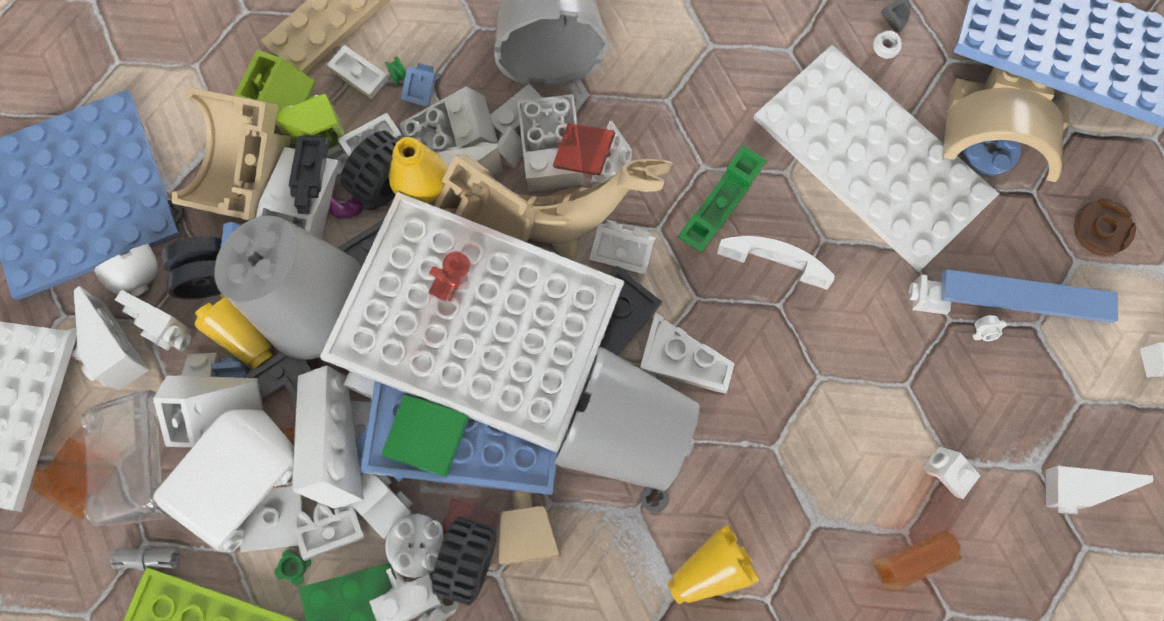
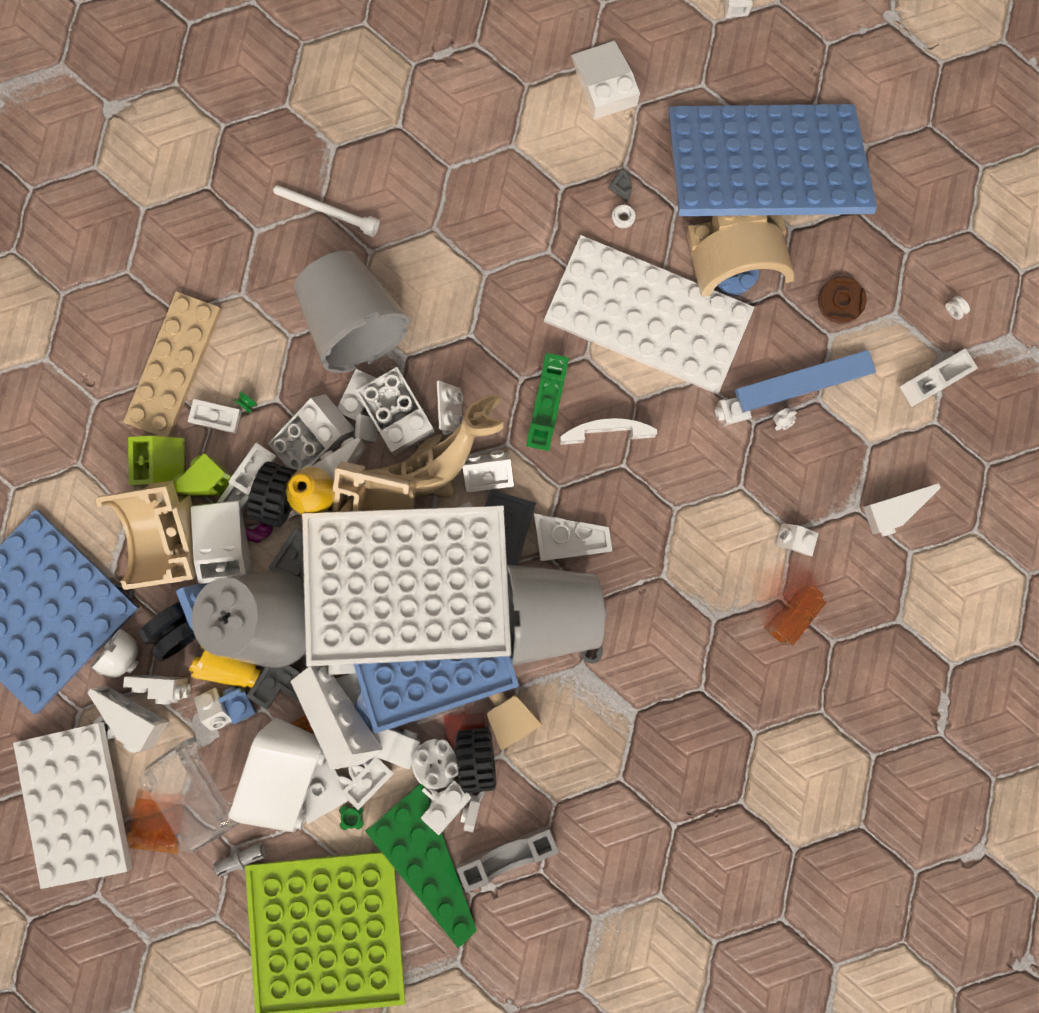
camera: 25 degrees left, 10 degrees up
white slope [154,376,264,447] -> none
black hinge [288,136,329,214] -> none
green slope [381,395,469,478] -> none
medium blue bracket [401,63,441,106] -> none
clear red hips [428,251,471,303] -> none
clear red piece [553,123,616,176] -> none
yellow cone [667,524,760,604] -> none

